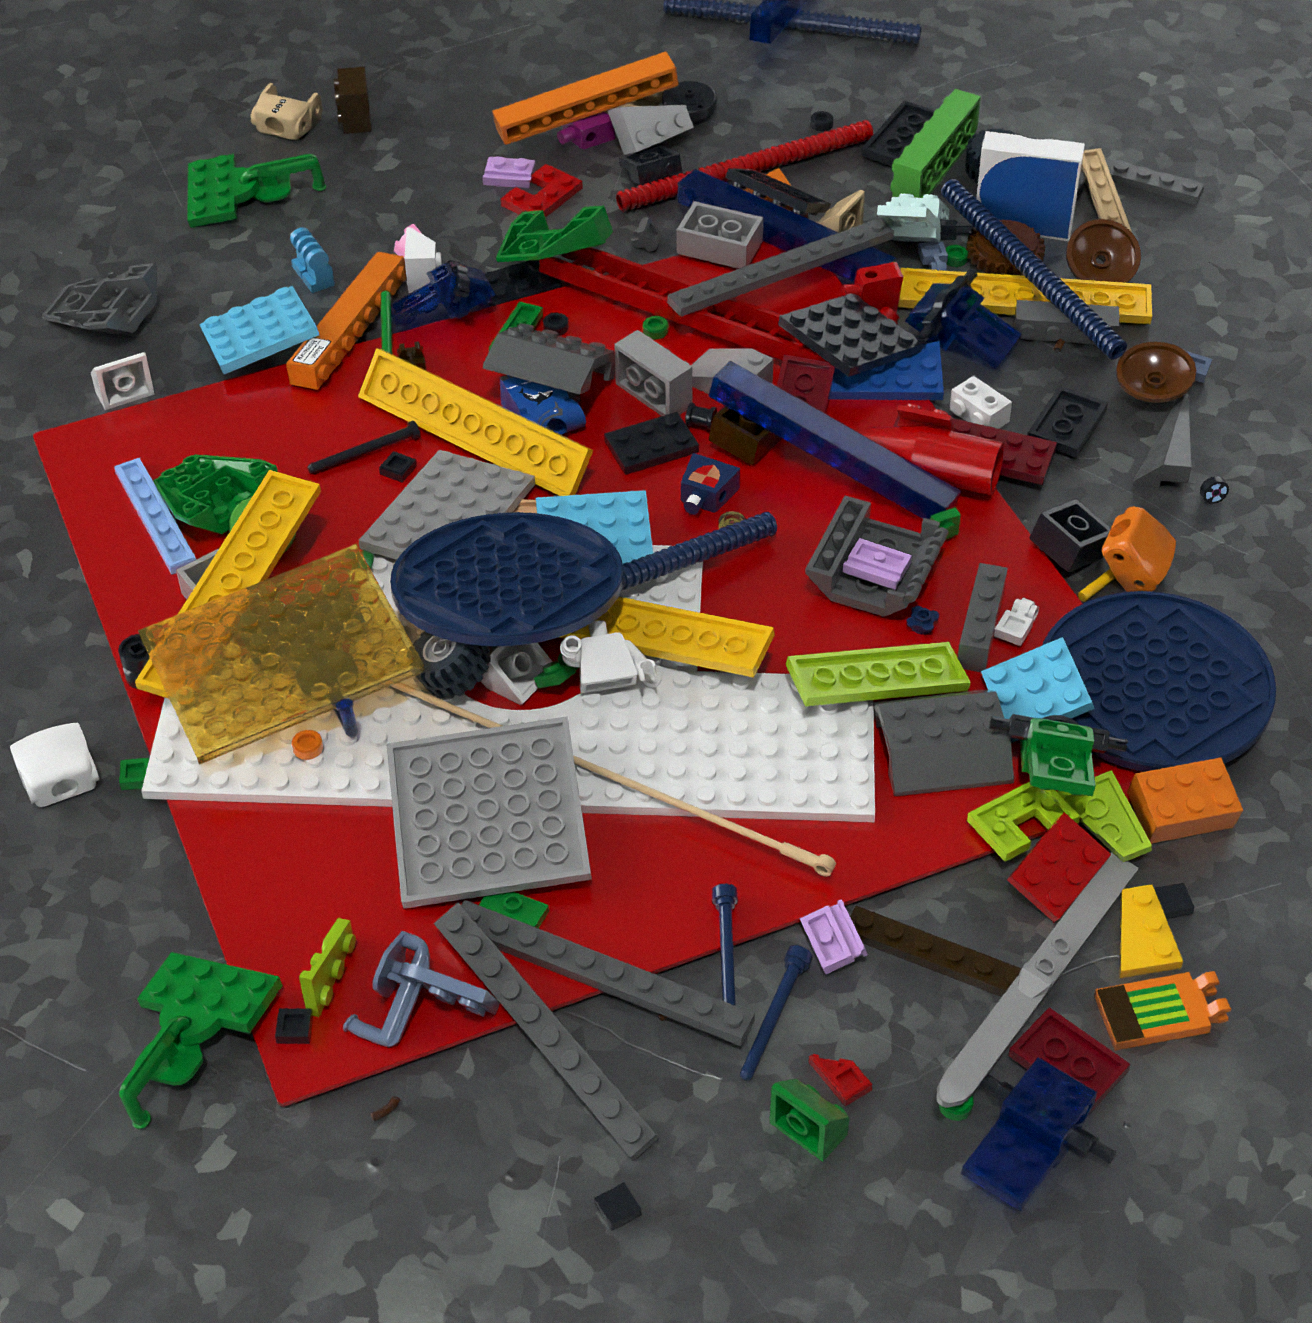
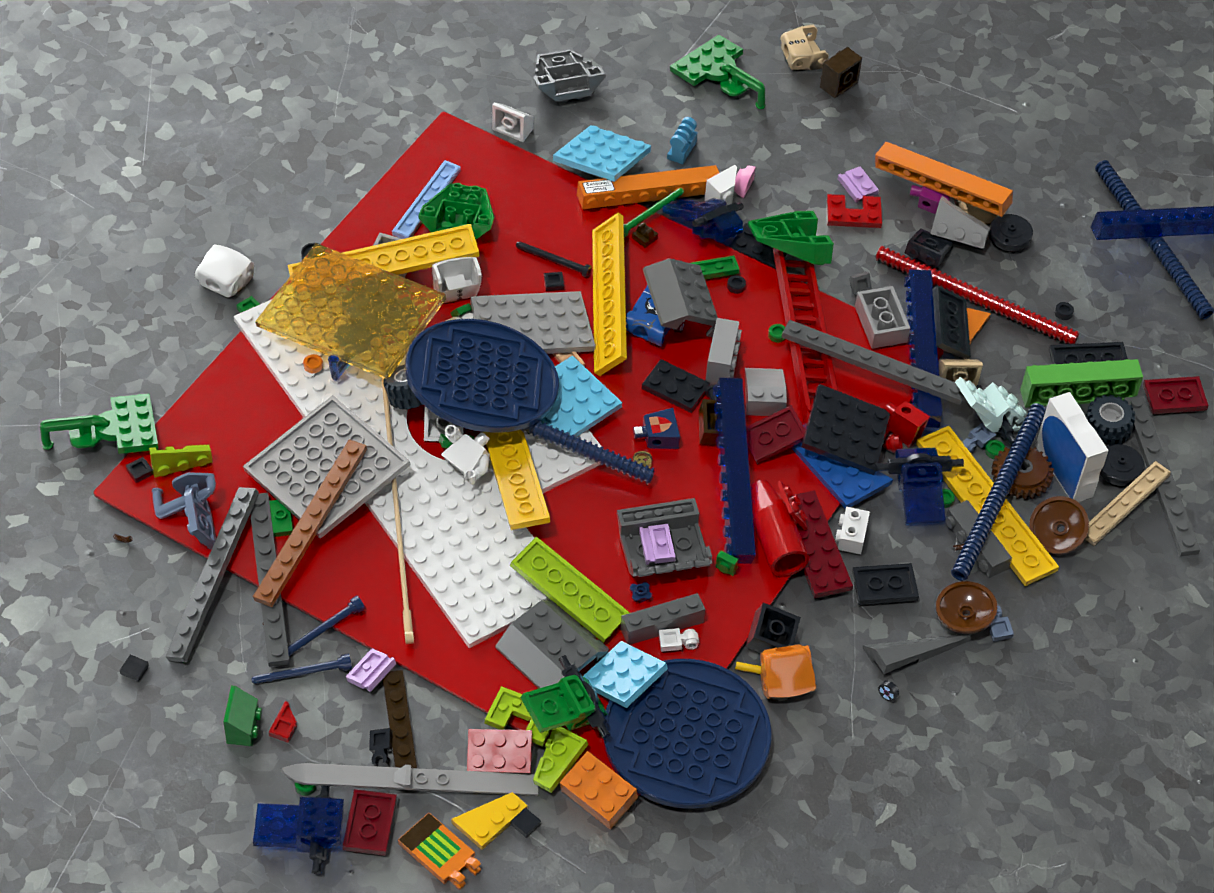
camera: 50 degrees right, 5 degrees up
none -> plate [253,439,367,607]
none -> black plate [369,728,393,766]
none -> white piece [432,257,482,303]
none -> dark red plate [1143,376,1209,414]

